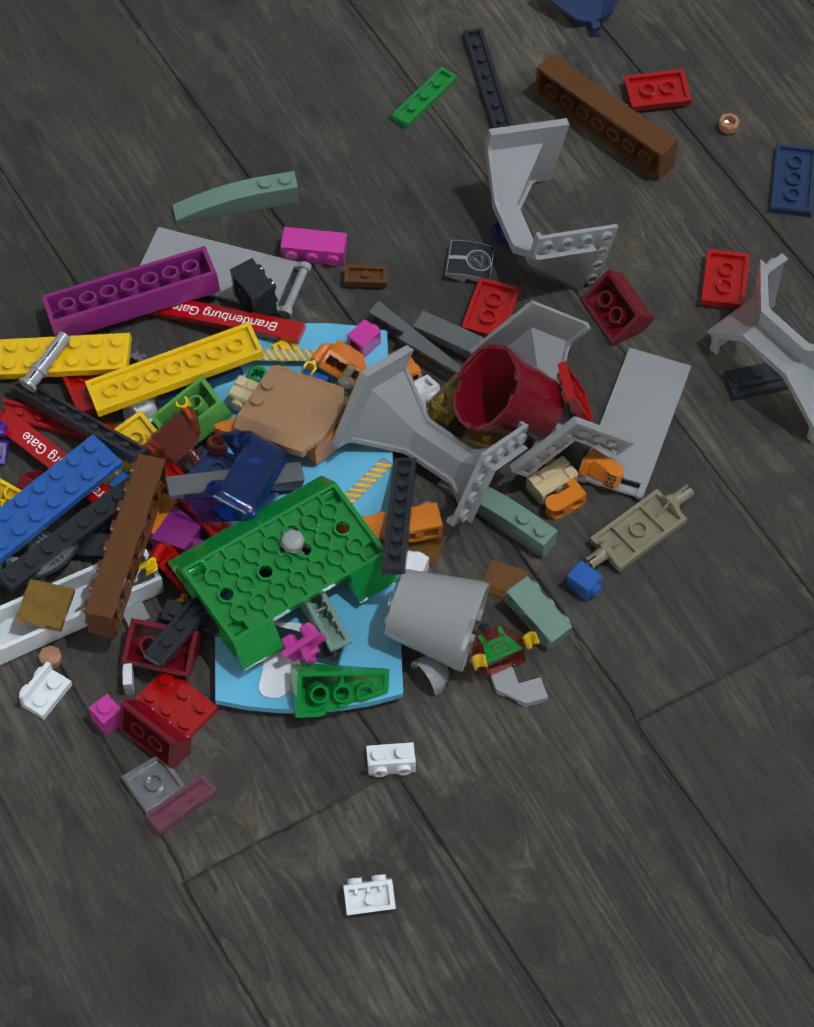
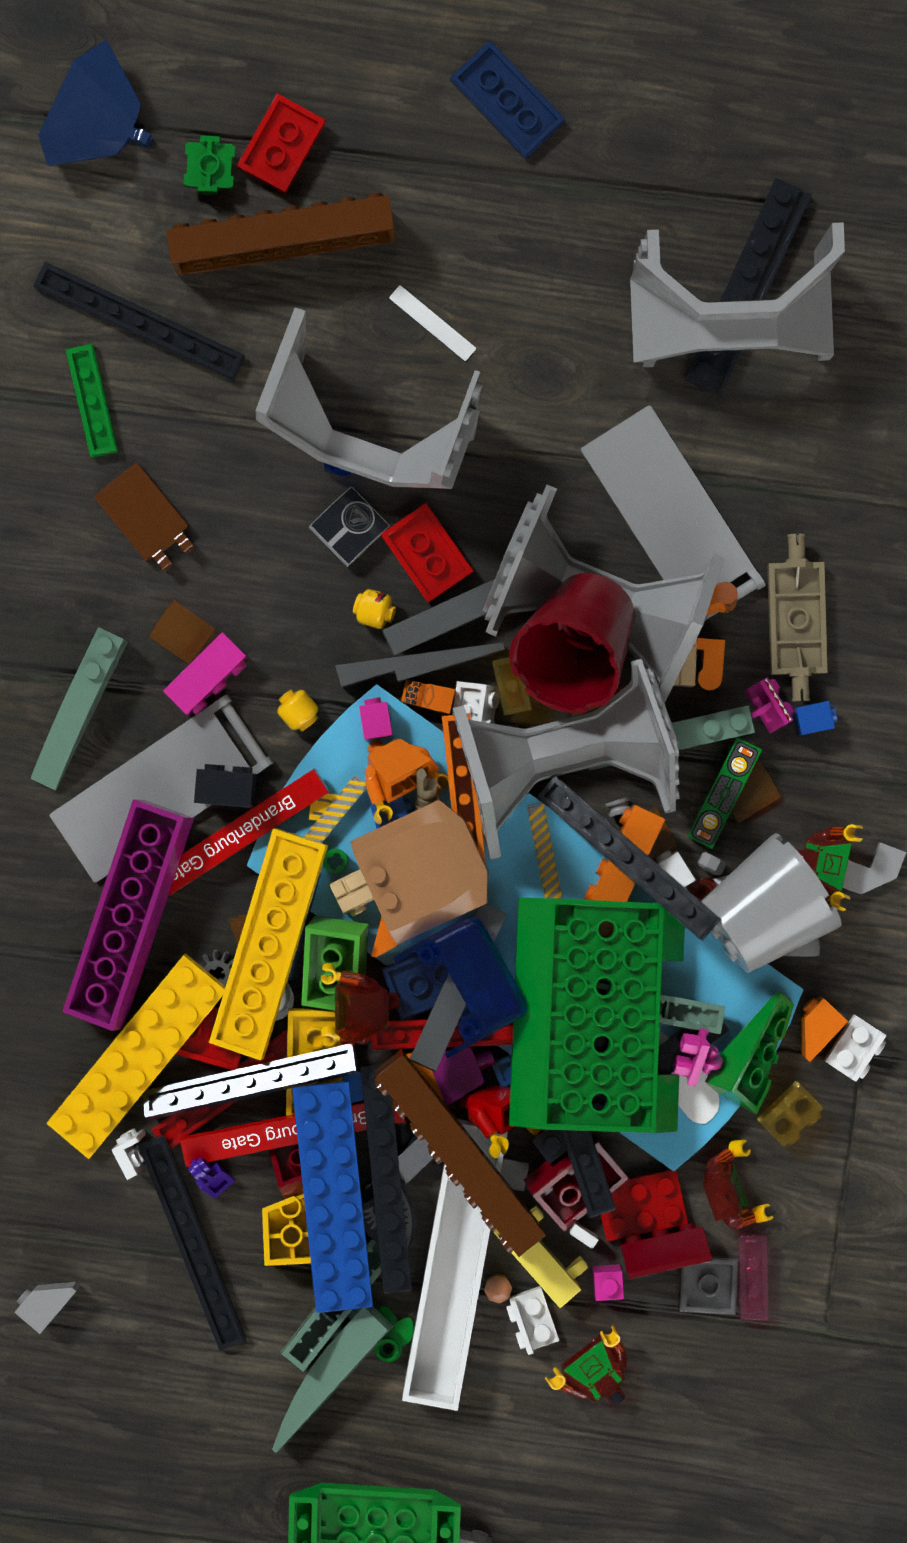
camera: 50 degrees left, 30 degrees up
pearl gold tile [16,579,75,632] -> none
light grey pin [19,331,70,392] -> none
clear red tile [207,434,230,455] -> none
light grey tile [281,529,304,554] -> none
reddish brown plate [344,264,388,288] -> none
sand green brick [504,576,572,651] -> none
red plate [556,361,594,423] -> none
dark red slope [581,269,655,345] -> none
red plate [701,249,750,309] -> none
nougat tile [718,113,740,134] -> none
none -> reddish brown tile [94,462,195,572]
none -> clear orange piece [149,601,215,665]
none -> green piece [183,136,235,195]
none -> yellow head [277,689,318,731]
none -> yellow head [353,589,396,629]
none -> white sticker [389,285,476,361]
none -> light yellow brick [493,1206,588,1308]
none -> torso [545,1325,627,1406]
none -> tile [687,737,763,849]
none -> clear red torso [703,1140,773,1230]
none -> dark pink hips [744,678,794,733]
none -> clear yellow brick [757,1081,823,1147]
none -> orange slope [800,996,848,1062]

